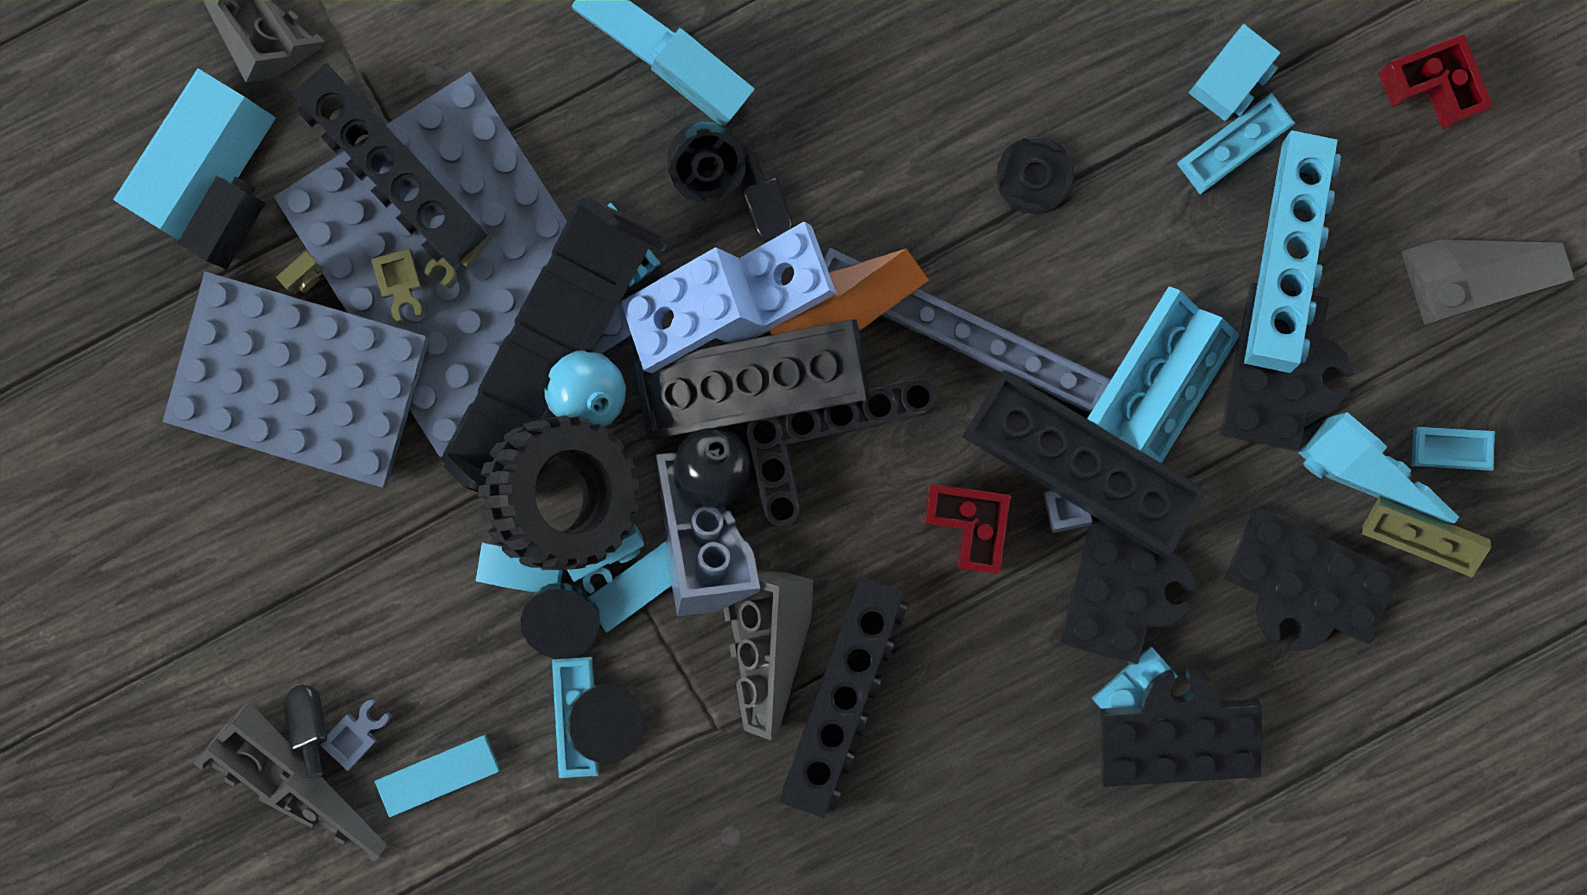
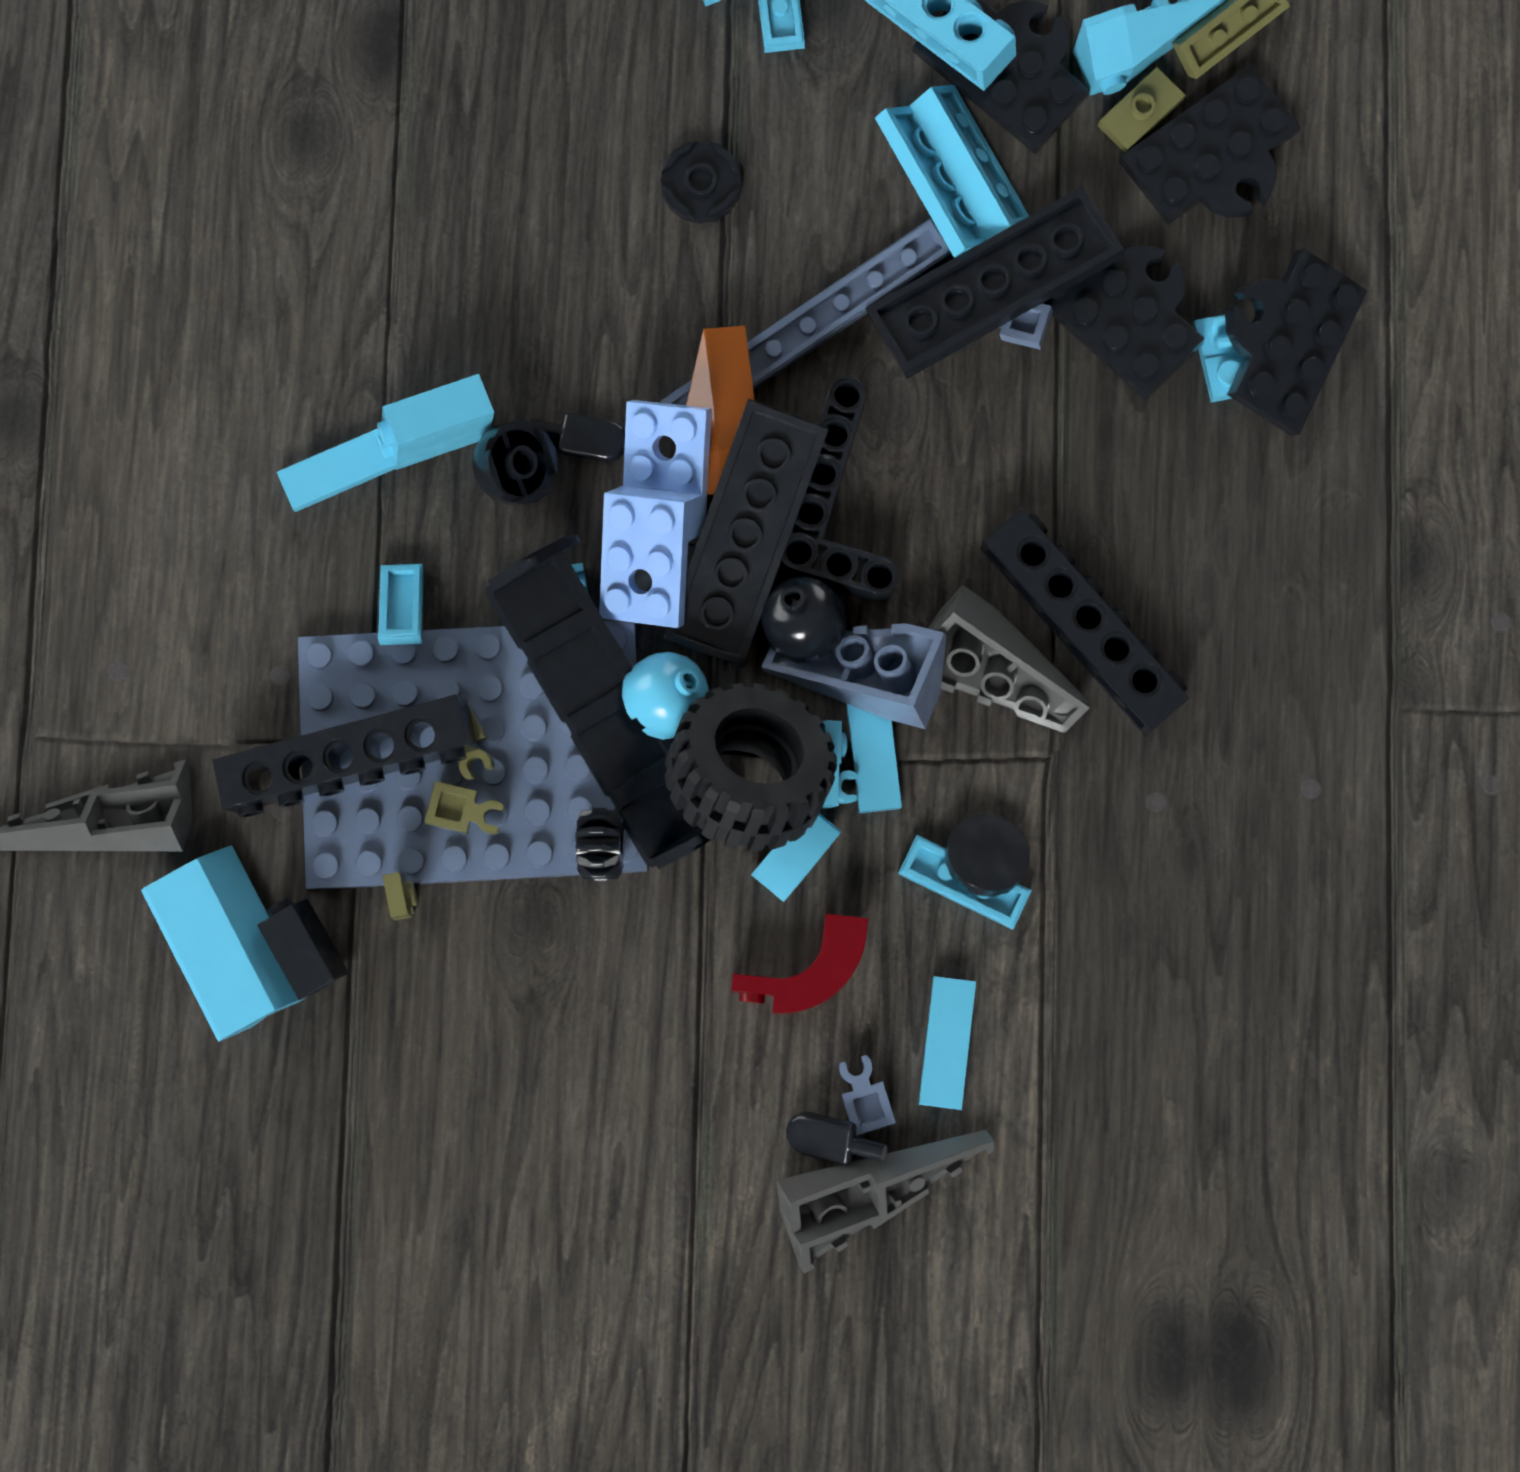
camera: 65 degrees left, 5 degrees down
sand blue plate [163,271,430,488] -> none
black tile [520,583,600,659] -> none
dark red brick [923,484,1011,574] -> none
none -> medium azure tile [378,564,424,645]
none -> black gear [575,808,625,881]
none -> dark red arch [731,914,868,1015]
none -> olive plate [1097,67,1186,153]

